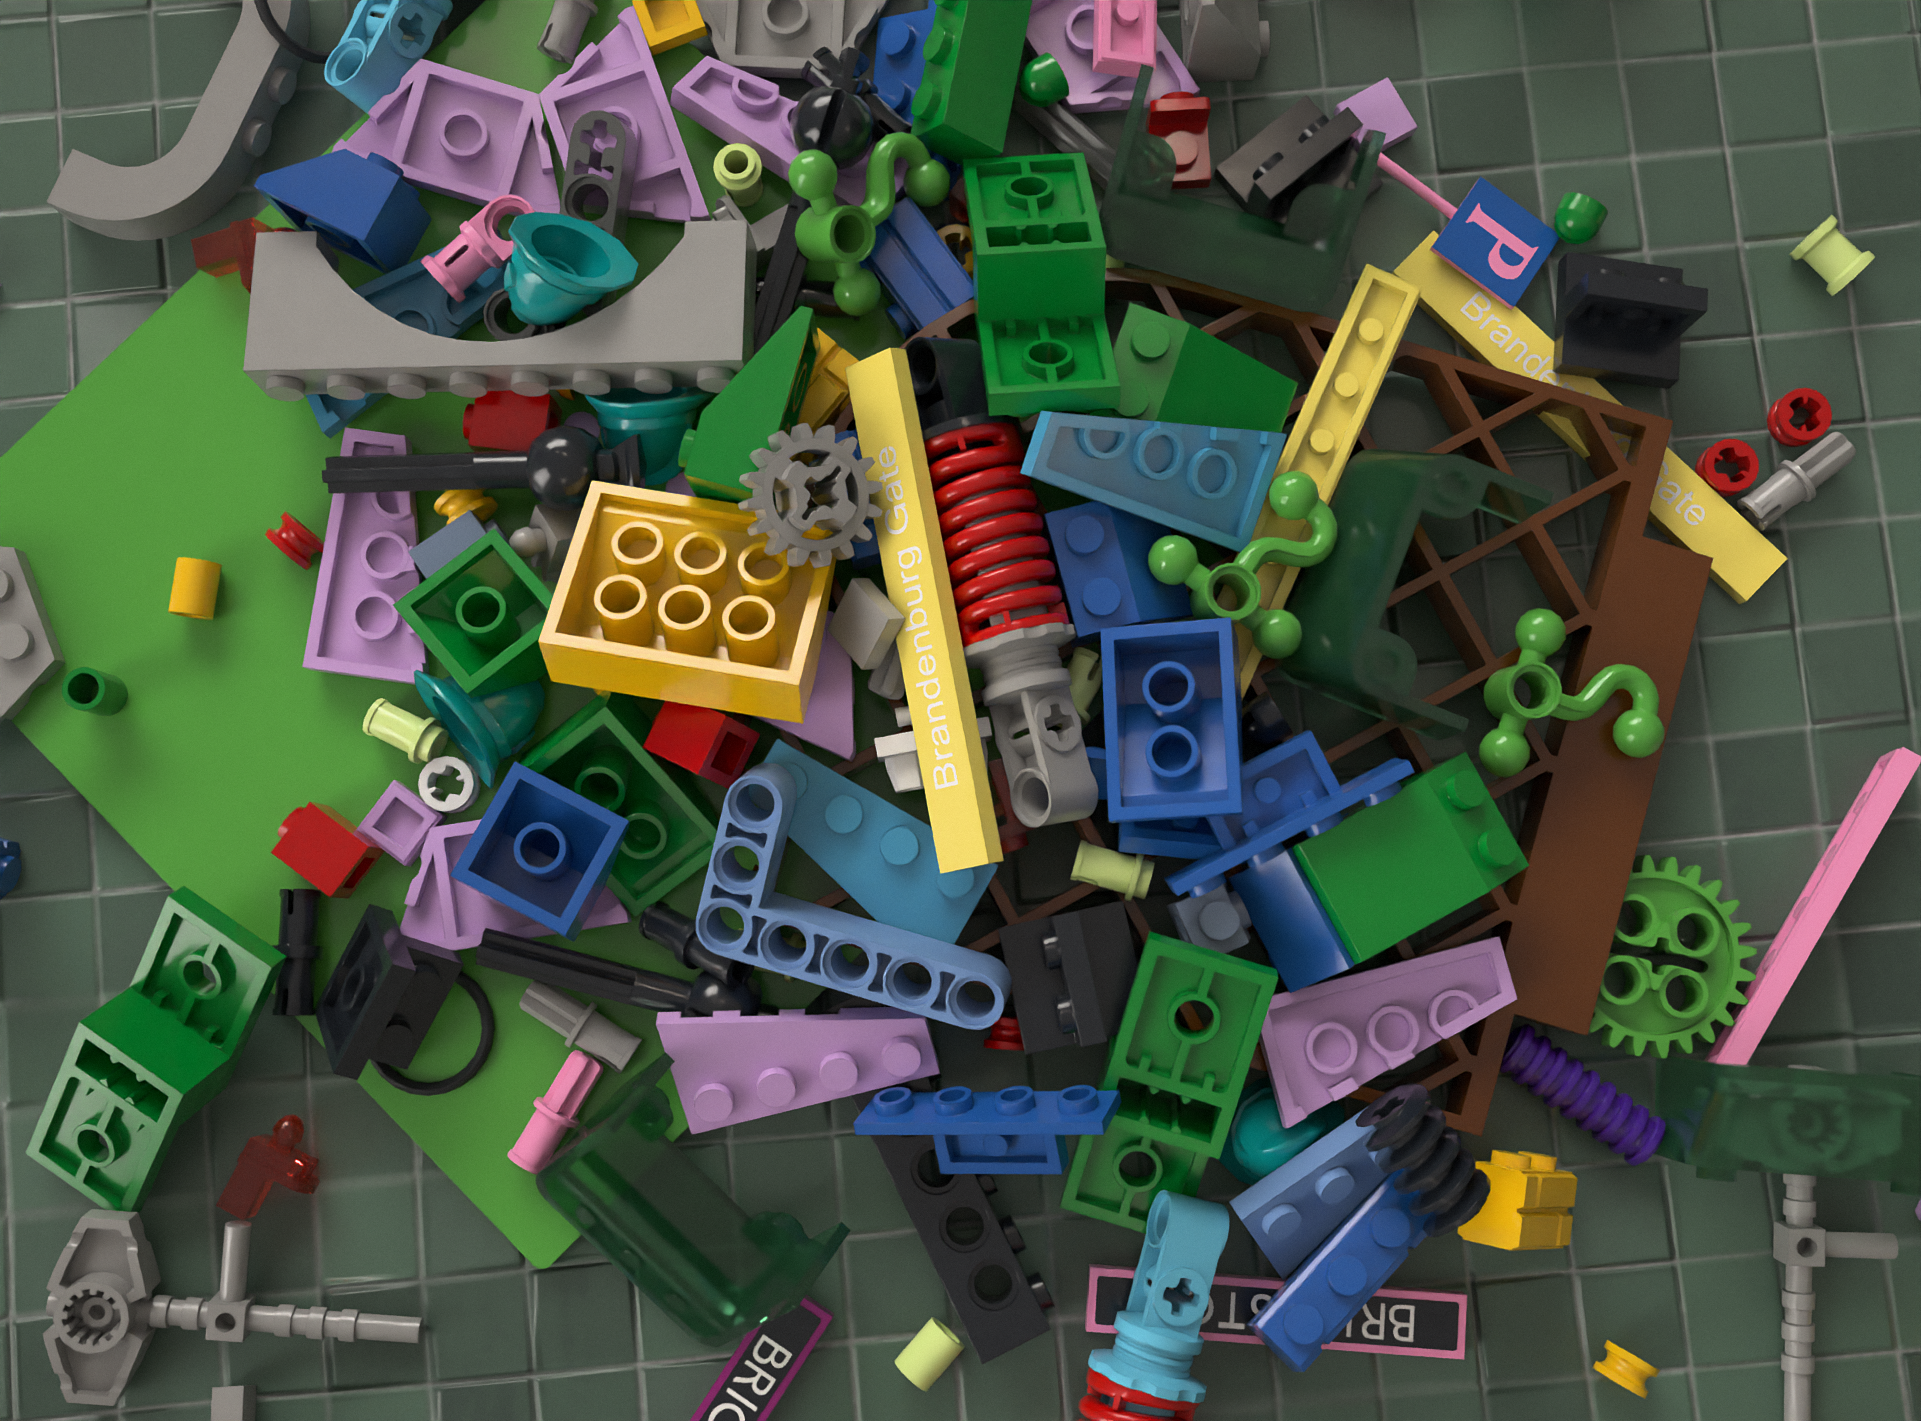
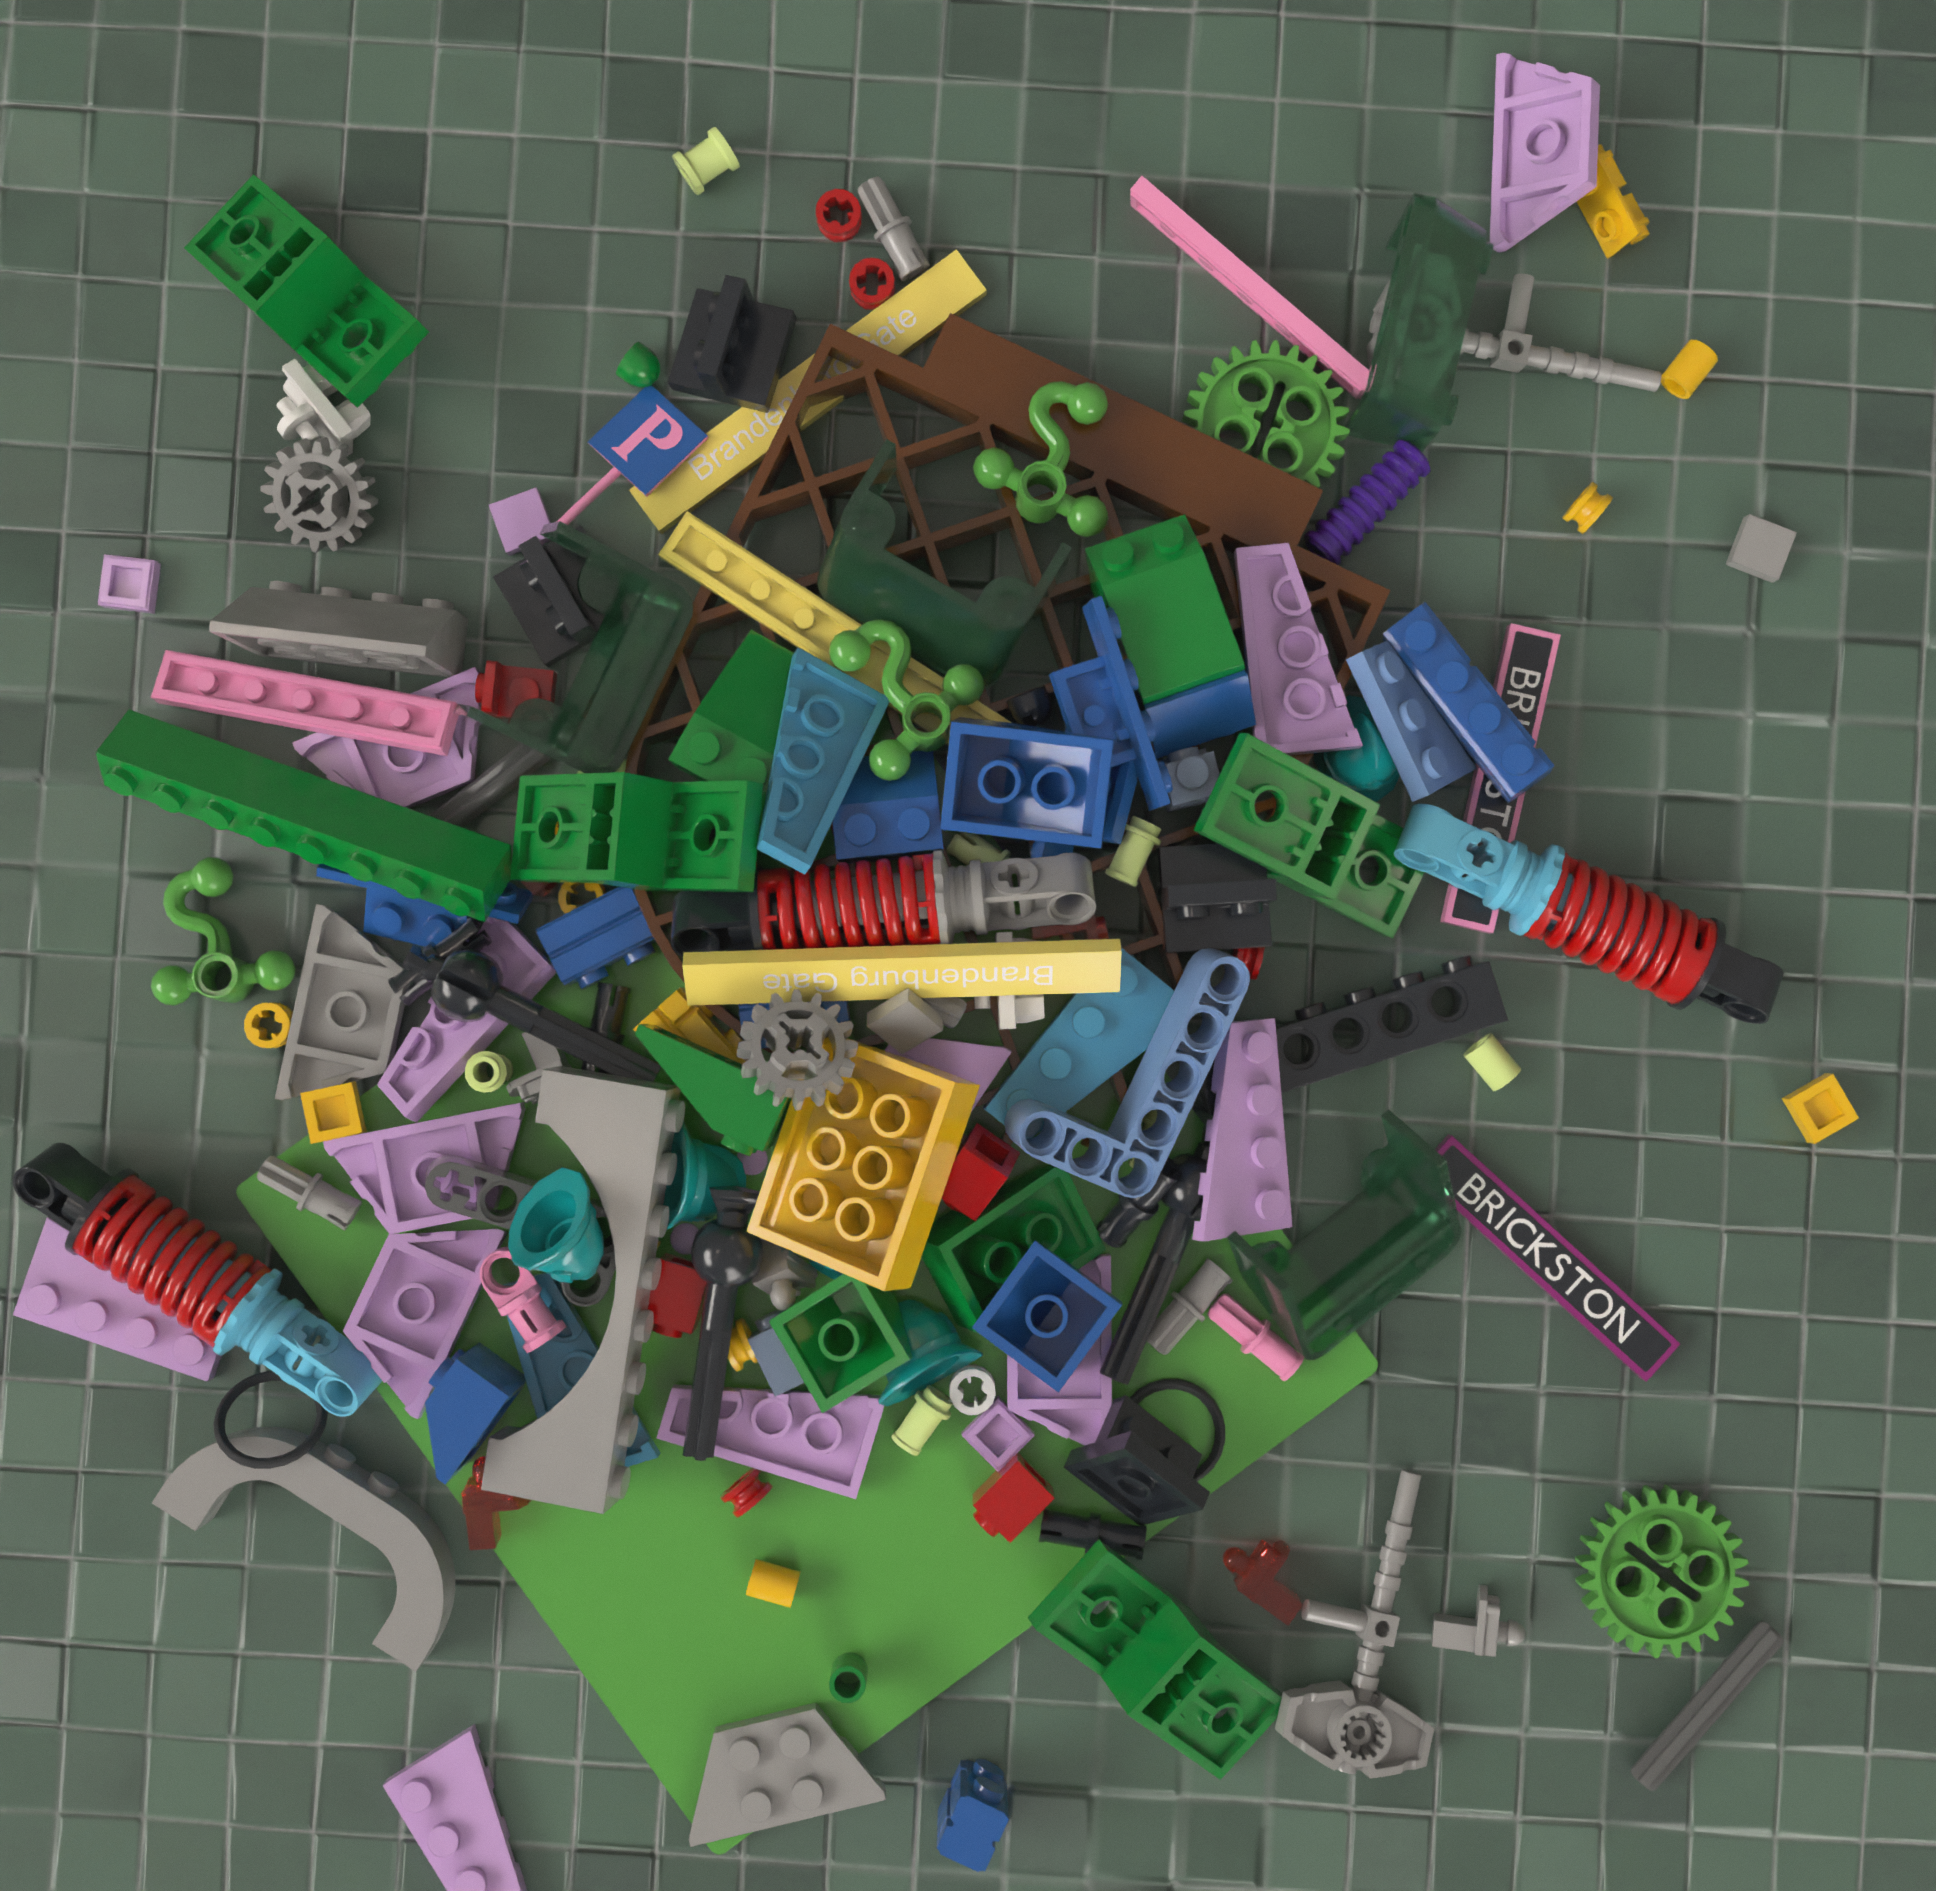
camera: 90 degrees left, 5 degrees up
bright green piece [788,131,951,316] -> none
blue bracket [853,1085,1121,1174] -> none
green hinge [1019,52,1069,108] -> none
black piece [1355,1083,1491,1237] -> none
yellow brick [1457,1150,1578,1251] -> none

